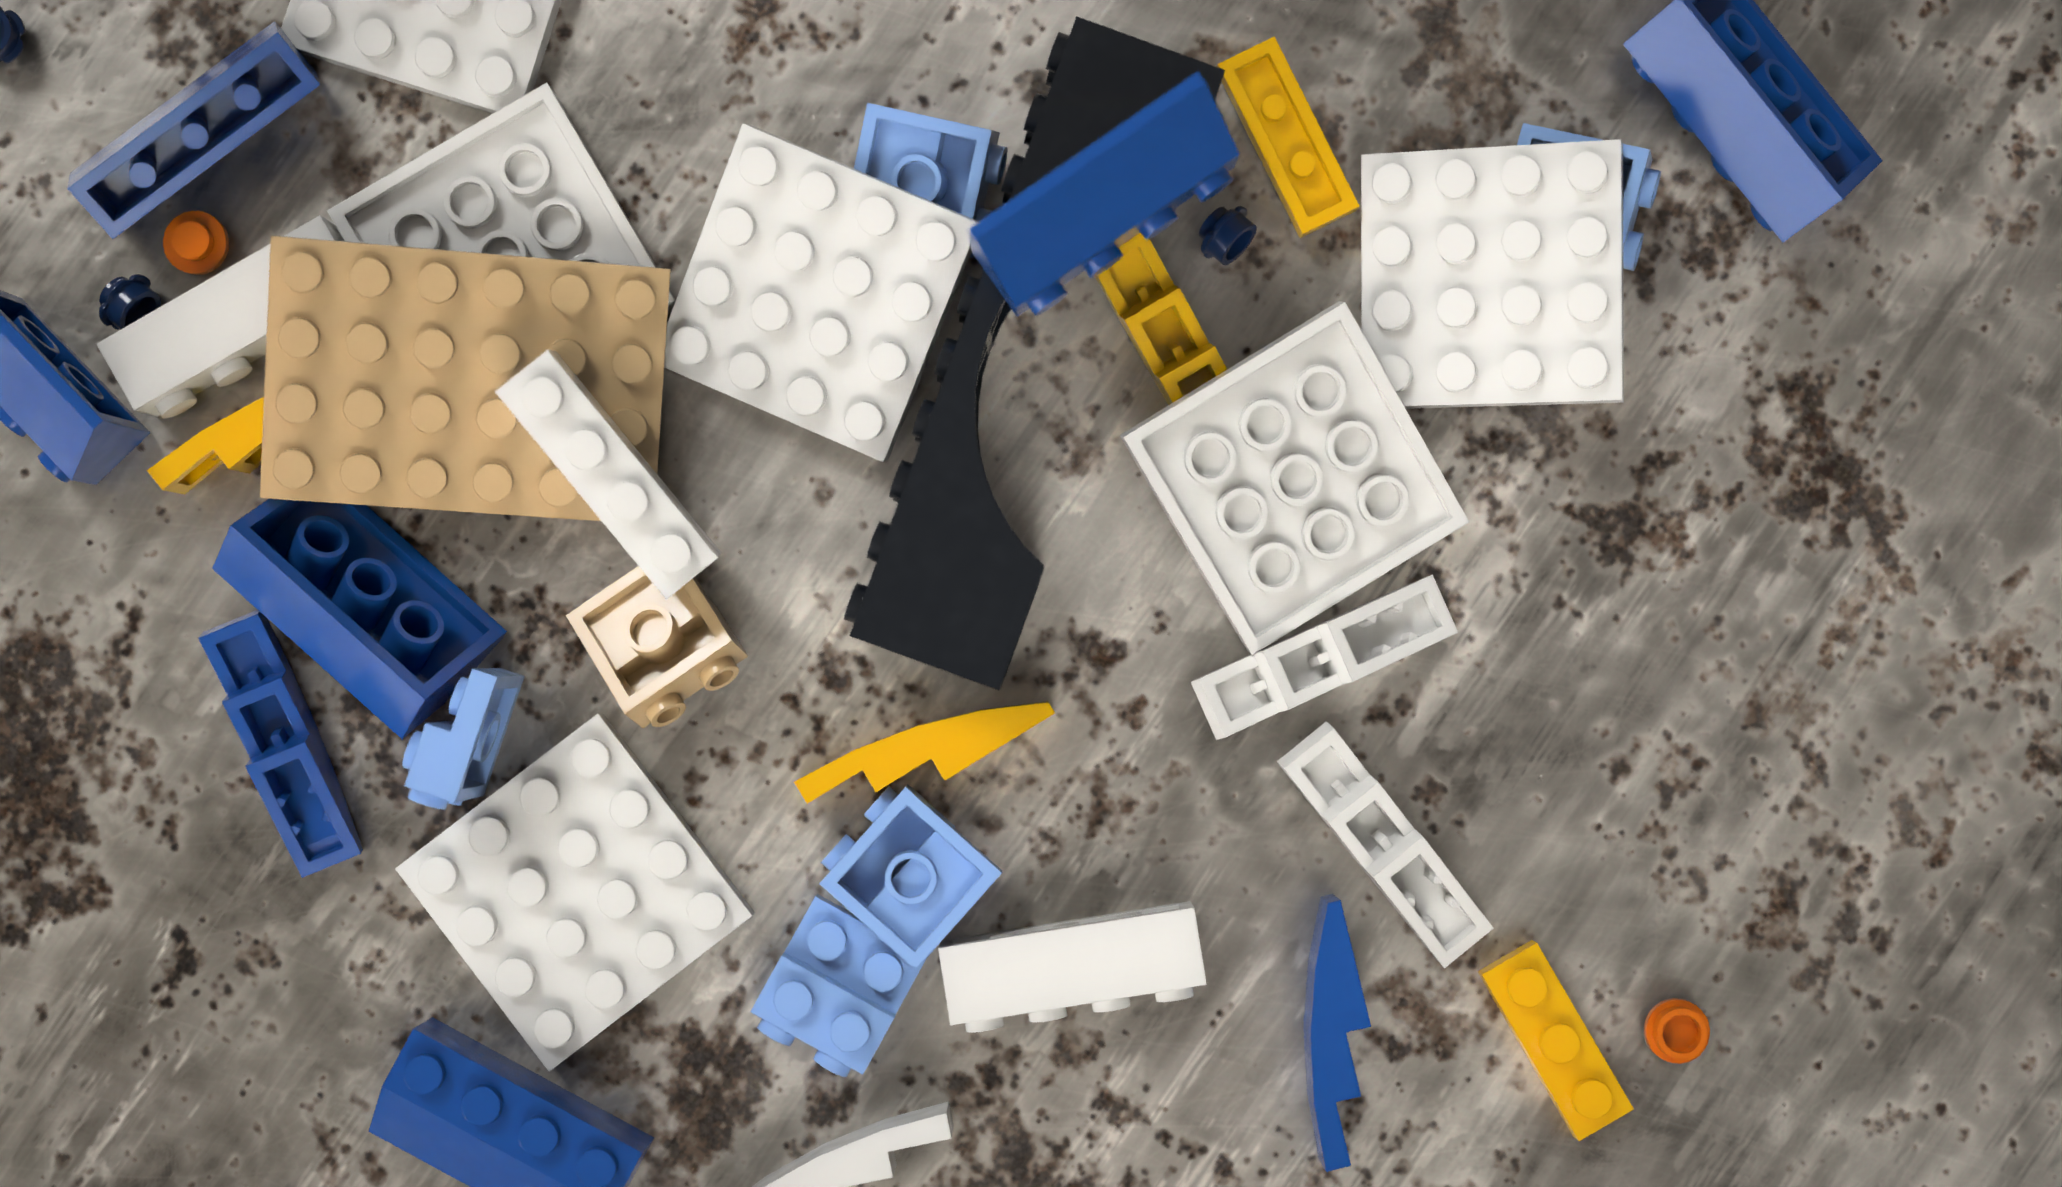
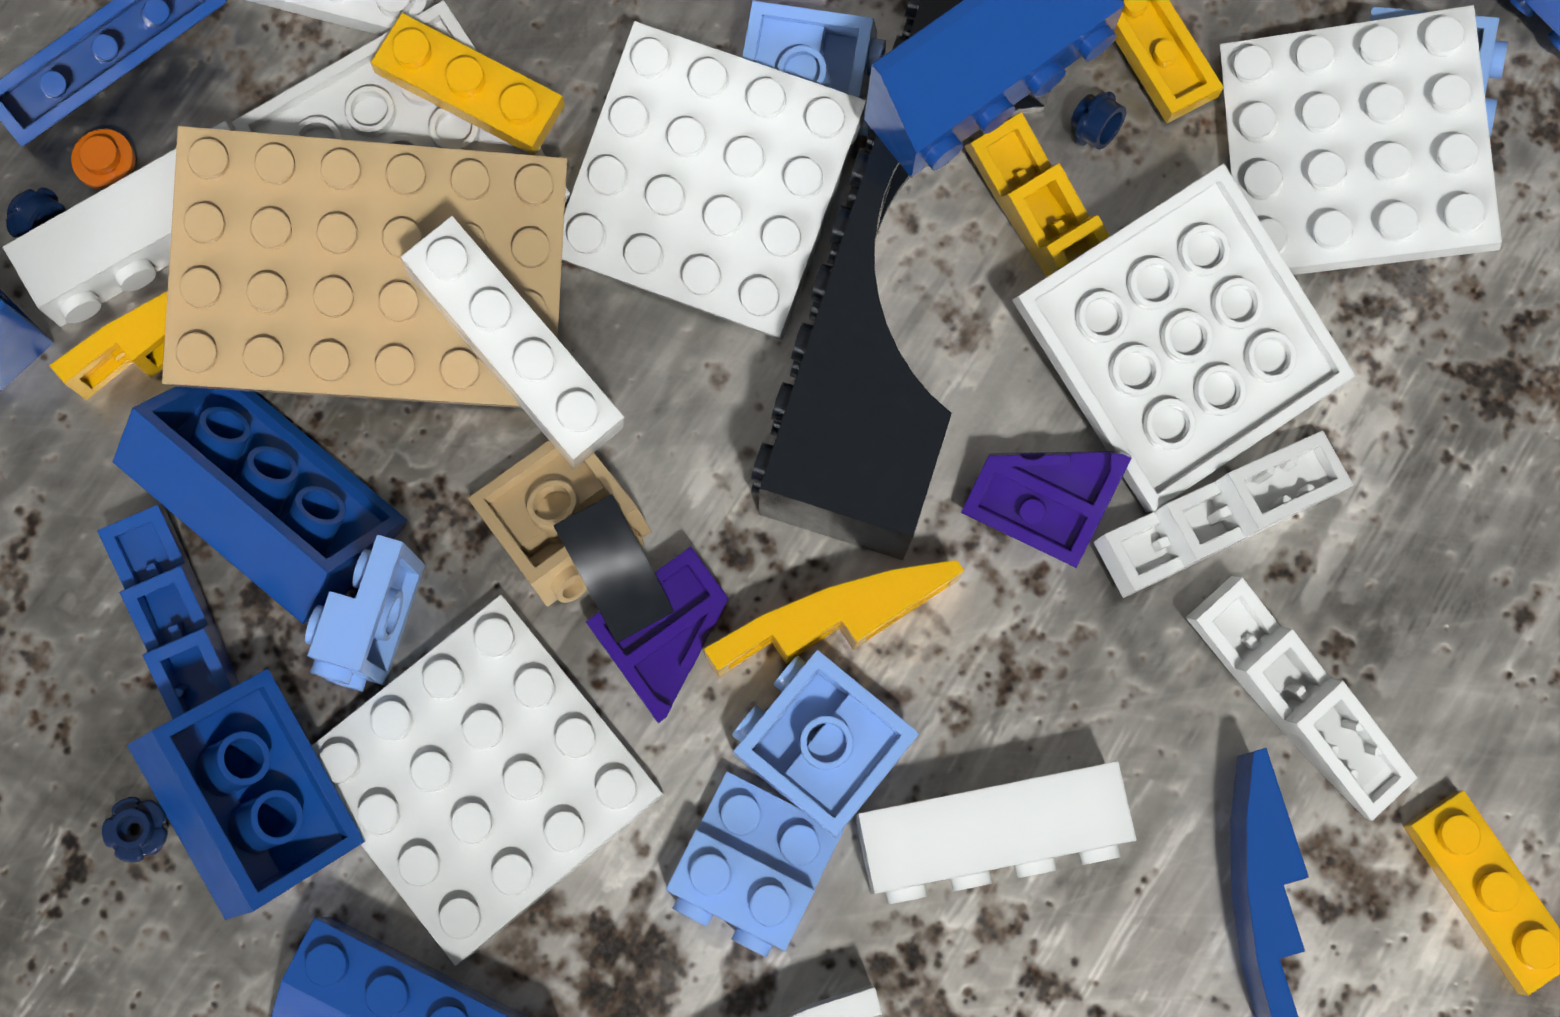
camera: 10 degrees left, 10 degrees down
none -> dark blue plate [102,797,168,863]
none -> blue slope [127,669,365,920]
none -> yellow plate [370,13,565,155]
none -> black slope [553,494,674,643]
none -> dark purple wing [586,546,729,723]
none -> dark purple wing [961,451,1132,568]

